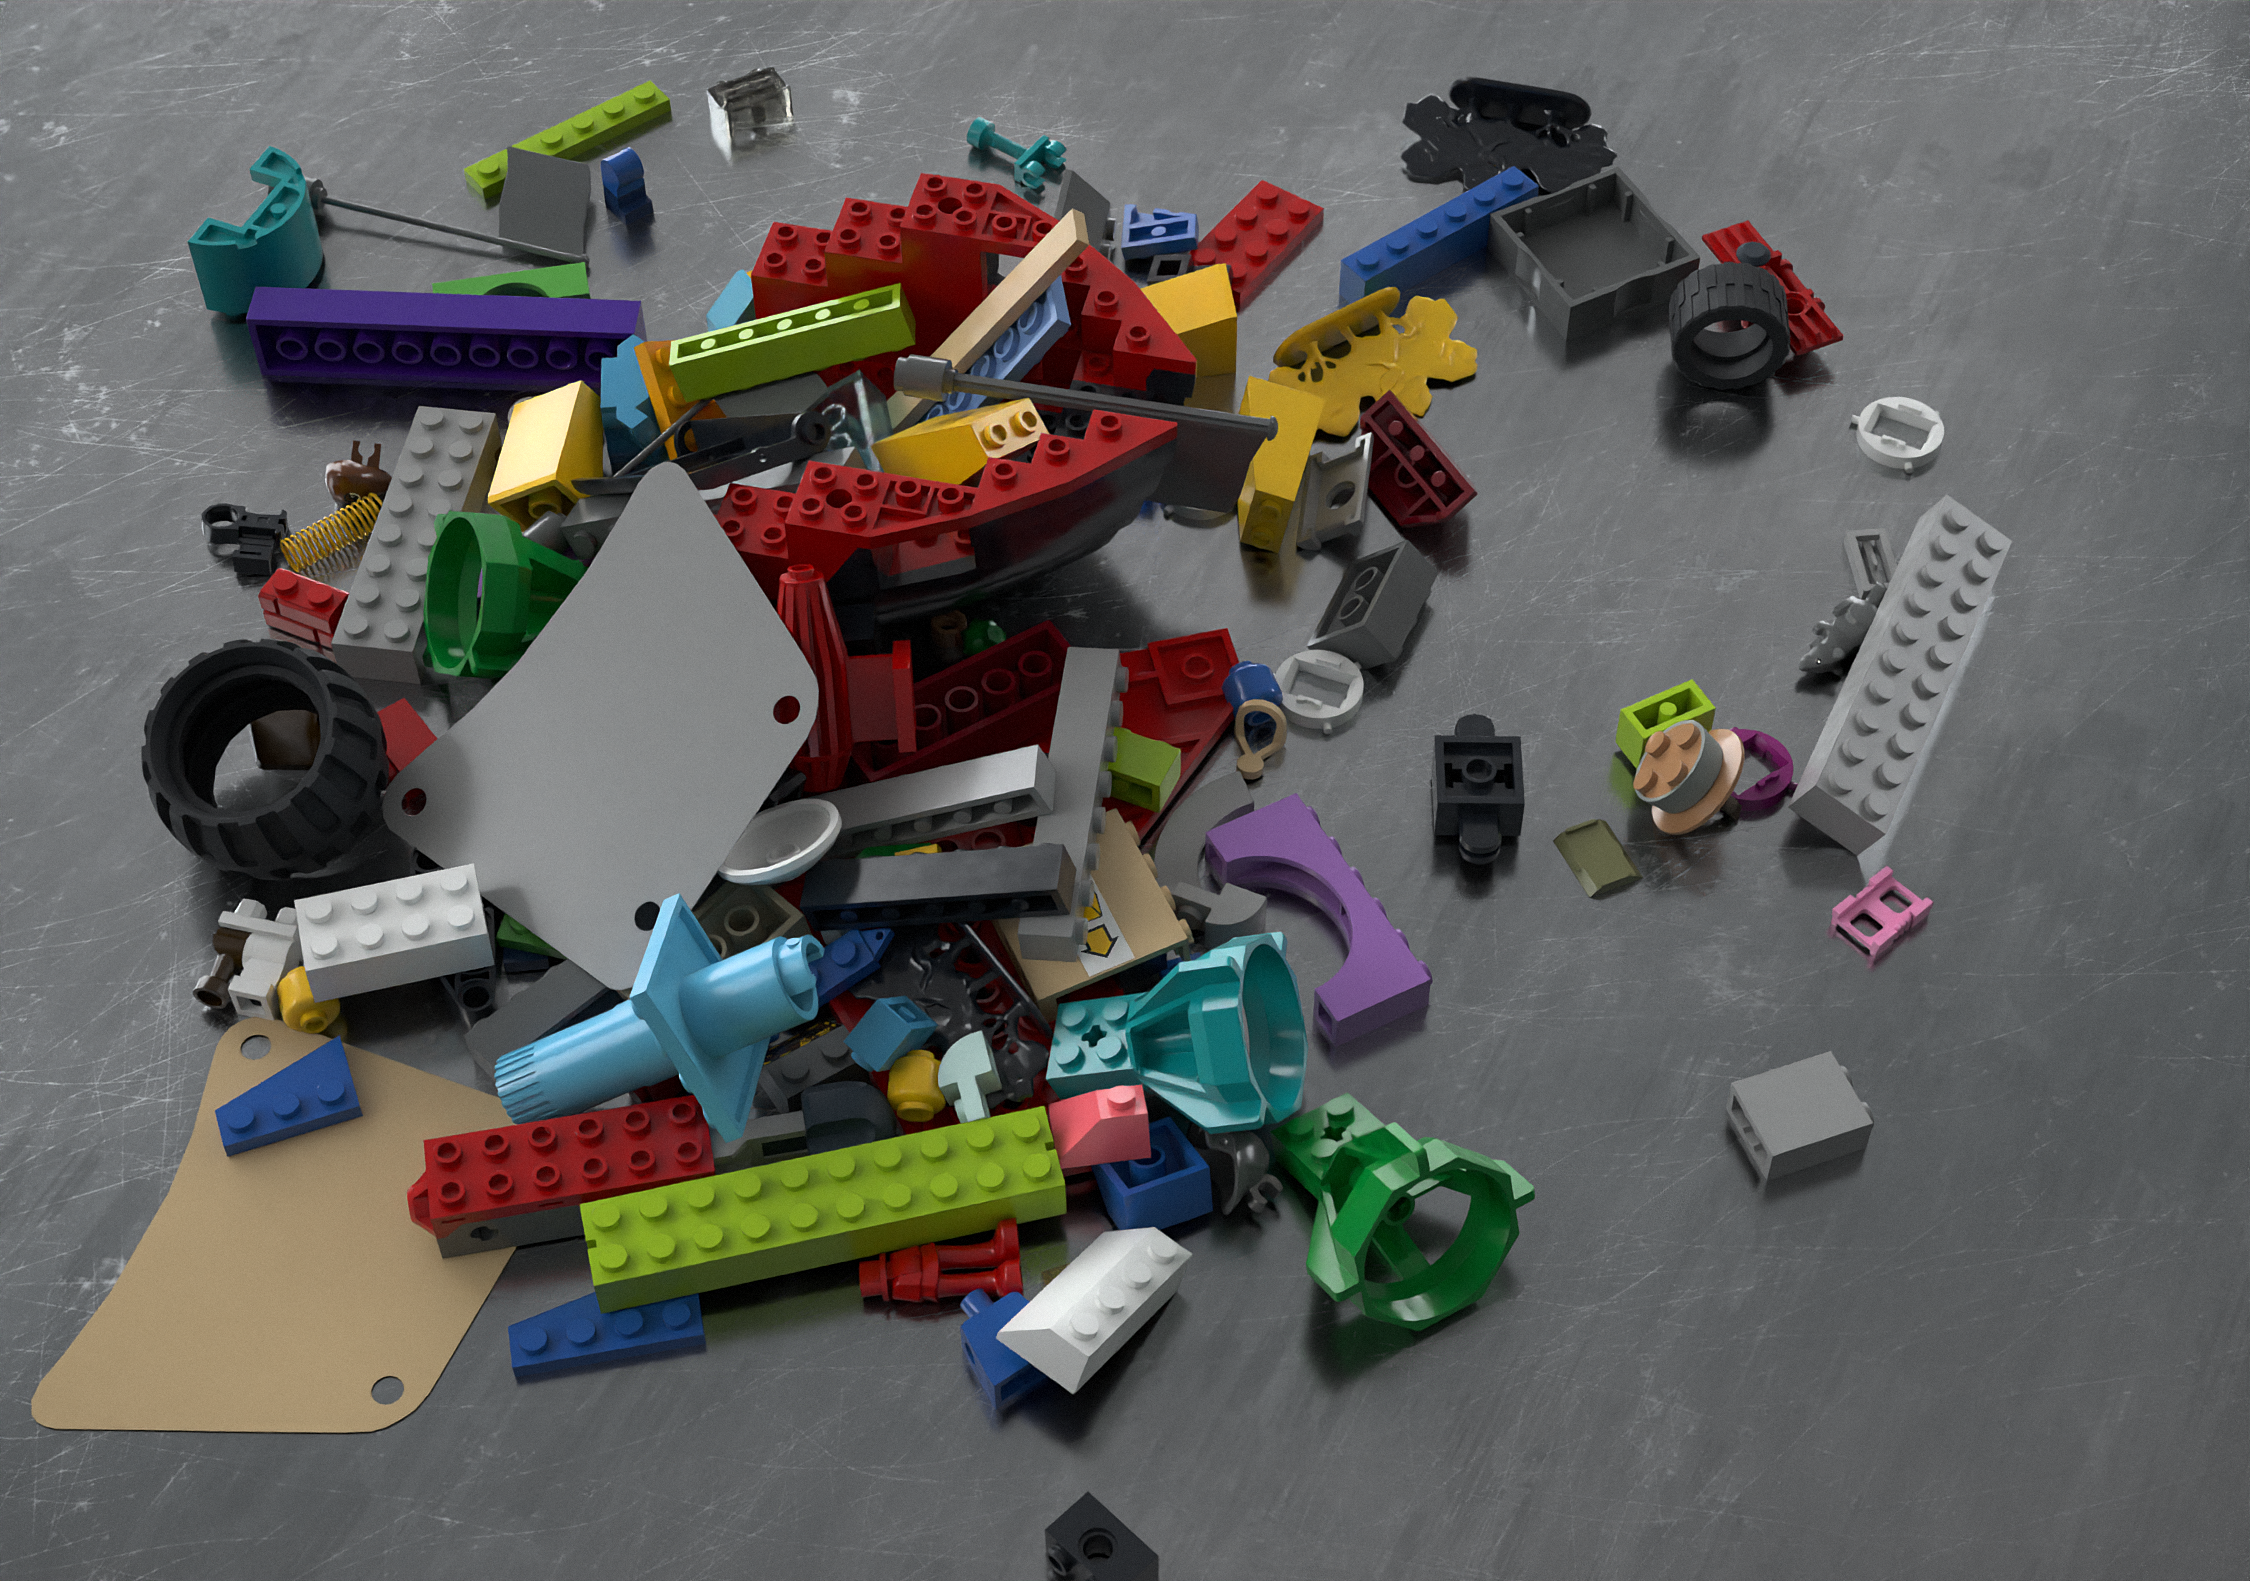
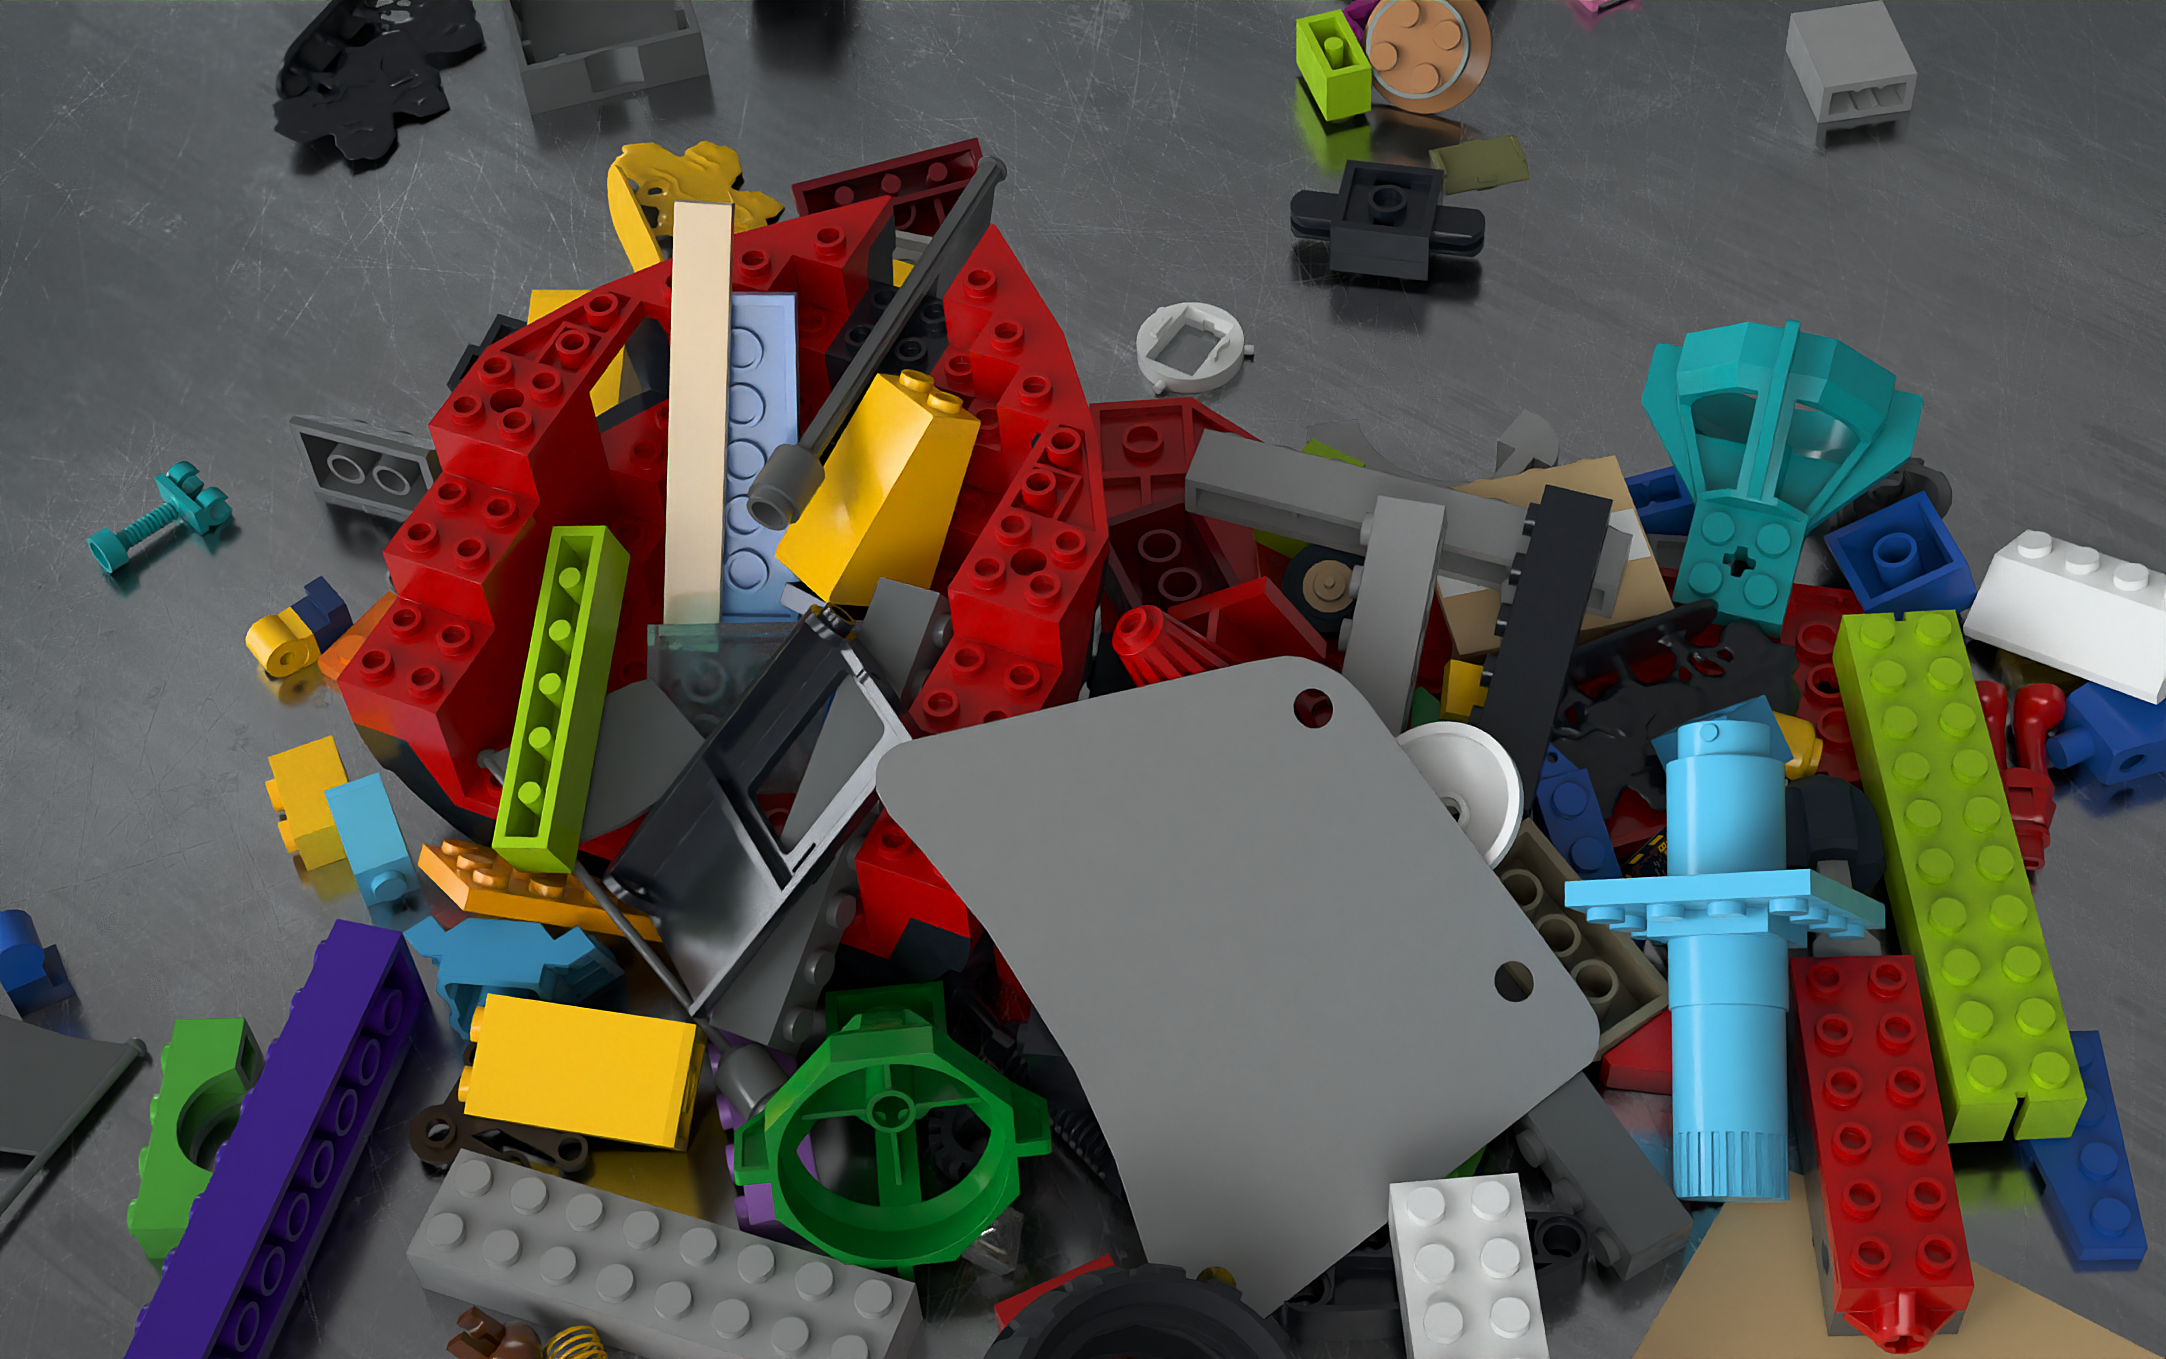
camera: 75 degrees left, 0 degrees up
light aqua brick [938,1030,1002,1123] -> none
coral slope [1048,1085,1151,1169] -> none
blue wing [1121,204,1199,260] -> none
red plate [1187,180,1324,304] -> none
medium lavender arch [1205,793,1433,1047] -> none
blue head [1222,661,1283,726] -> none
tan piece [1234,699,1287,779] -> none
green plate [1270,1092,1536,1332] -> none
dark grey slope [1307,540,1438,669] -> none
blue brick [1339,166,1539,304] -> none

